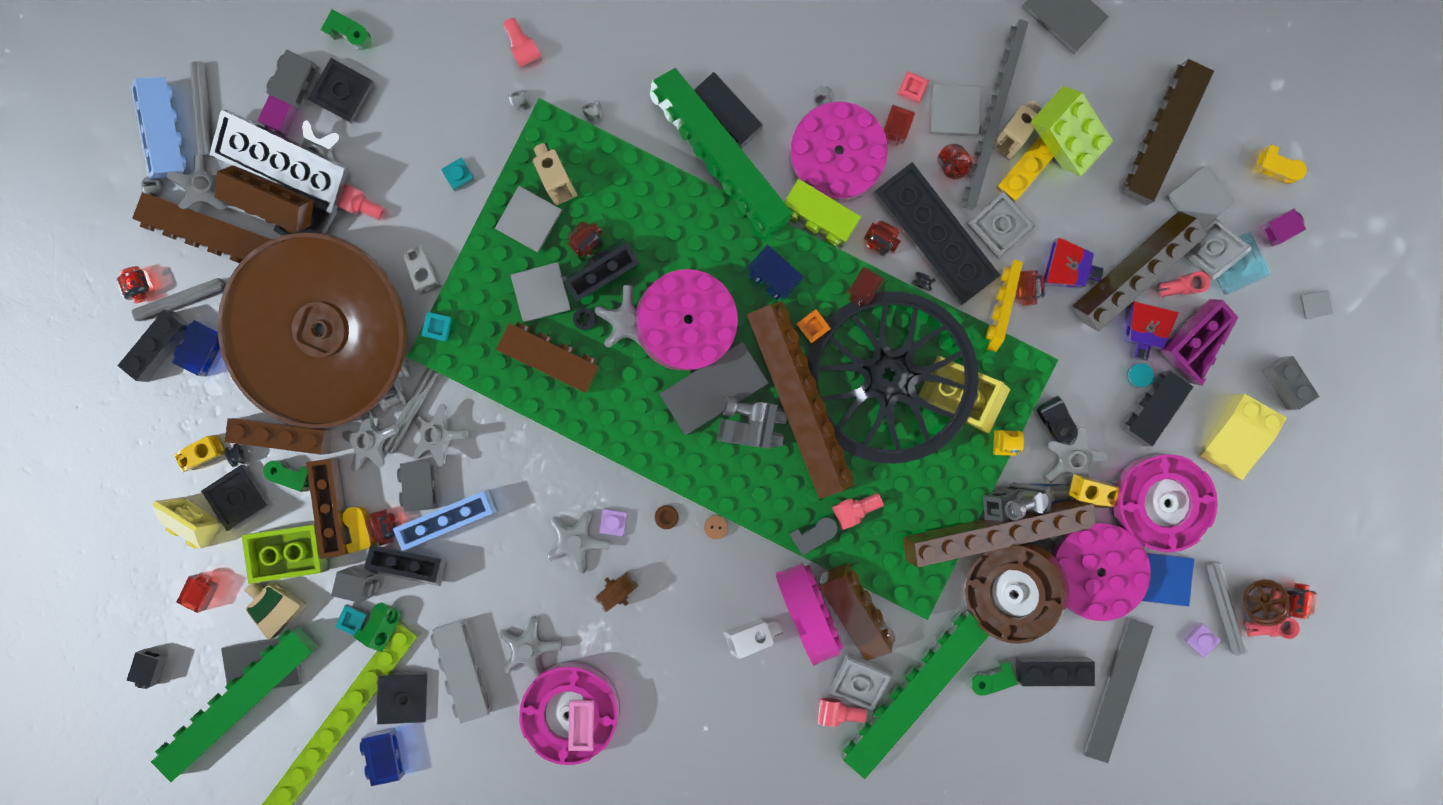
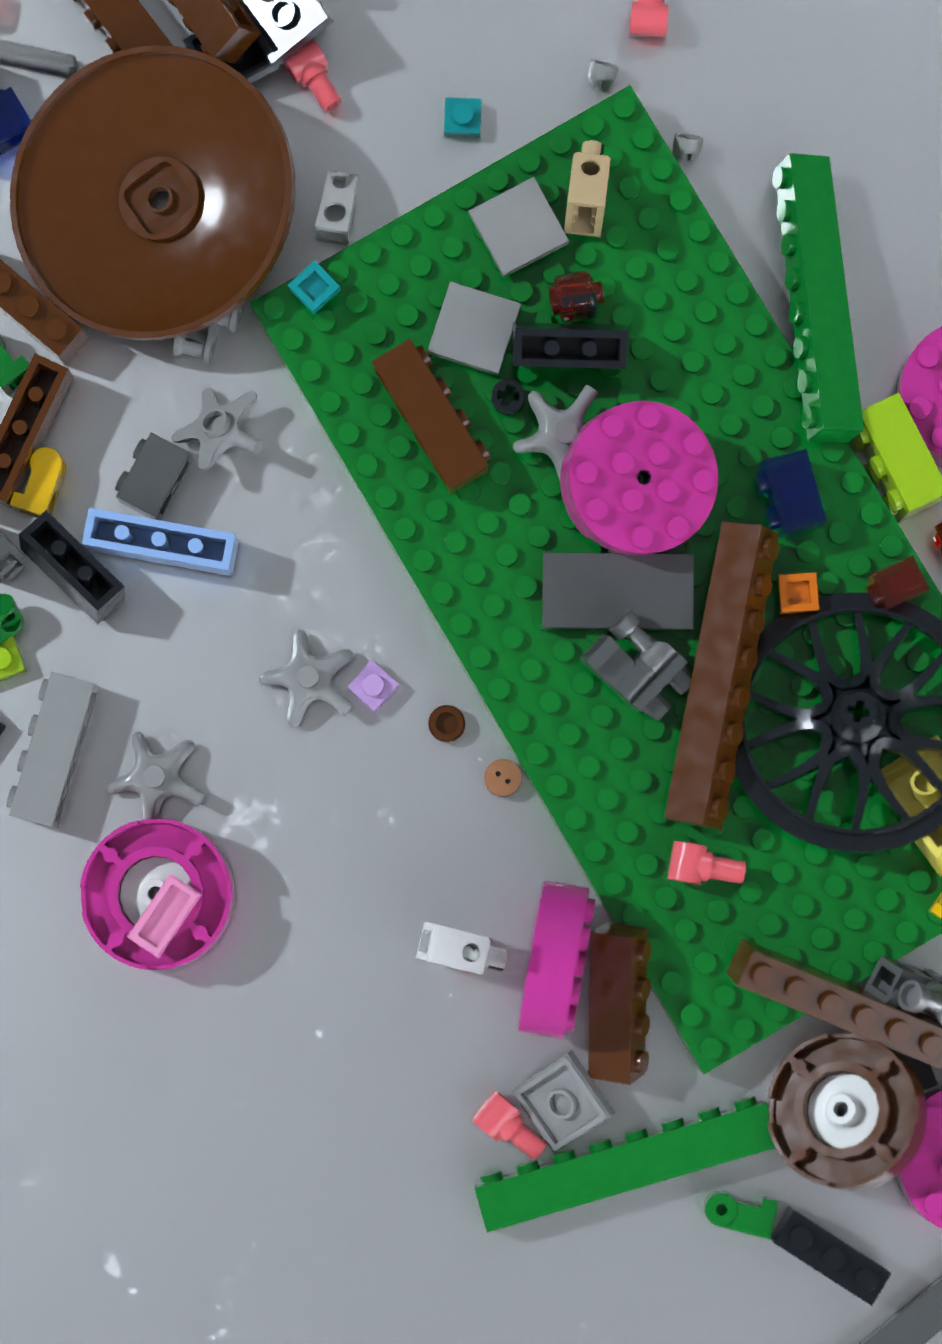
camera: 30 degrees right, 5 degrees down
light grey animal [342,411,399,471] -> none
clear red head [365,509,398,546] -> none
light grey axle [383,368,438,454] -> none
reddish brown wheel [594,571,639,613] -> none
black brick [694,72,763,149] -> none
dark grey leg [789,516,837,556] -> none

